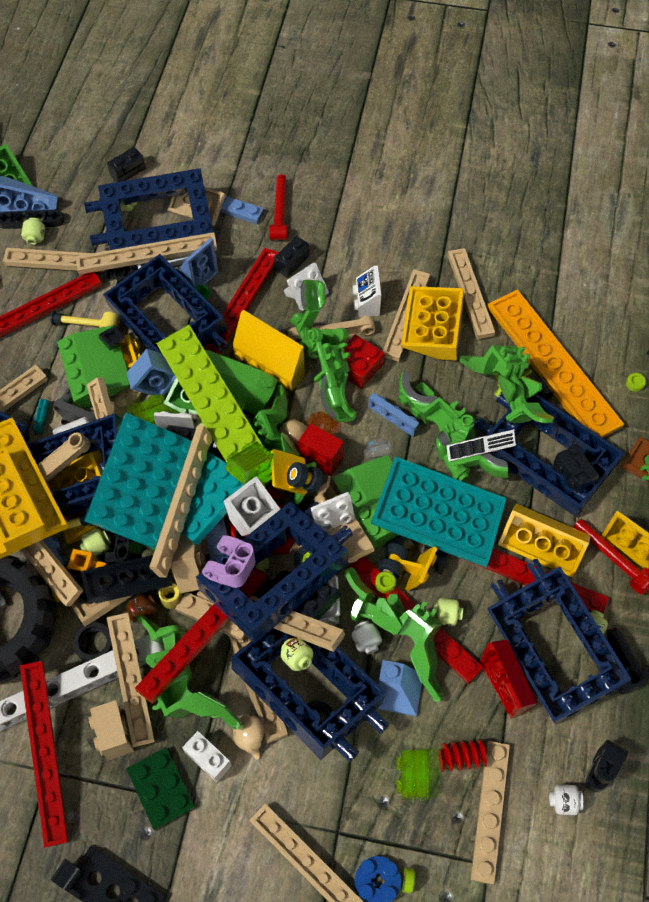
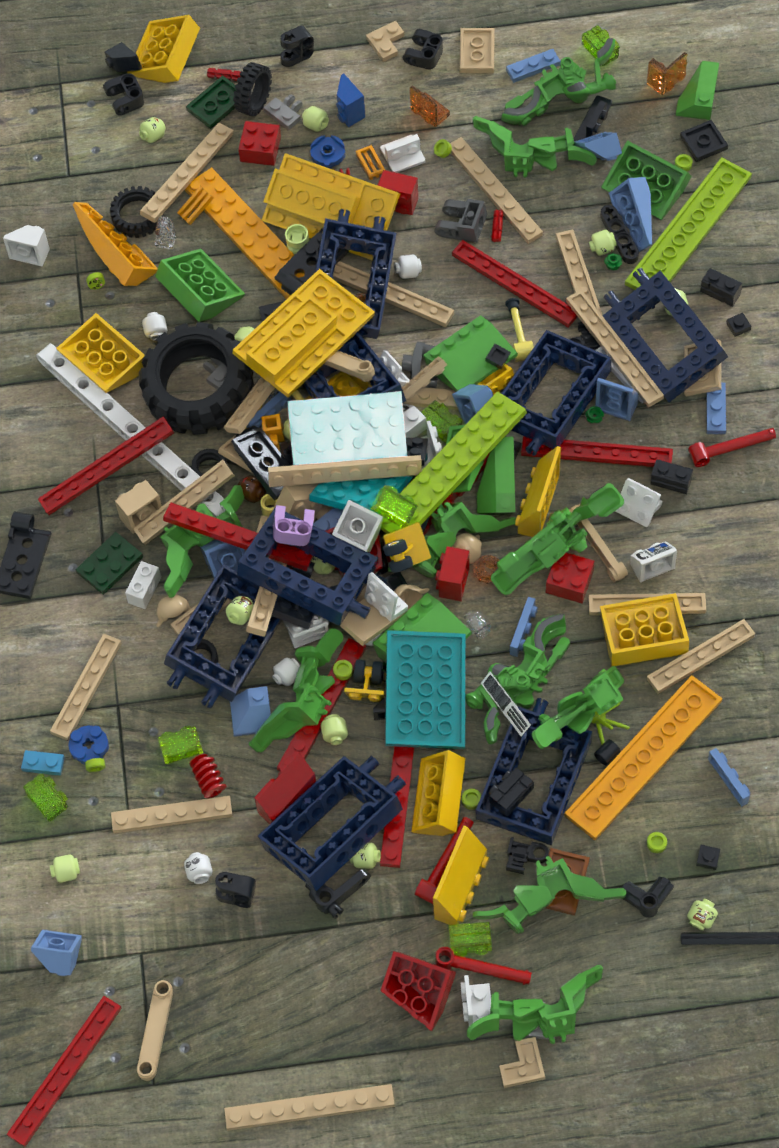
camera: 75 degrees right, 0 degrees up
teal axle [32,399,50,434] -> none
none -> medium blue slope [200,539,245,578]
none -> lime tile [462,789,481,810]
none -> black piece [506,837,549,875]
none -> green plate [604,253,622,270]
none -> lime plate [625,157,752,290]
none -> medium blue plate [708,748,750,807]
none -> black plate [726,312,752,337]

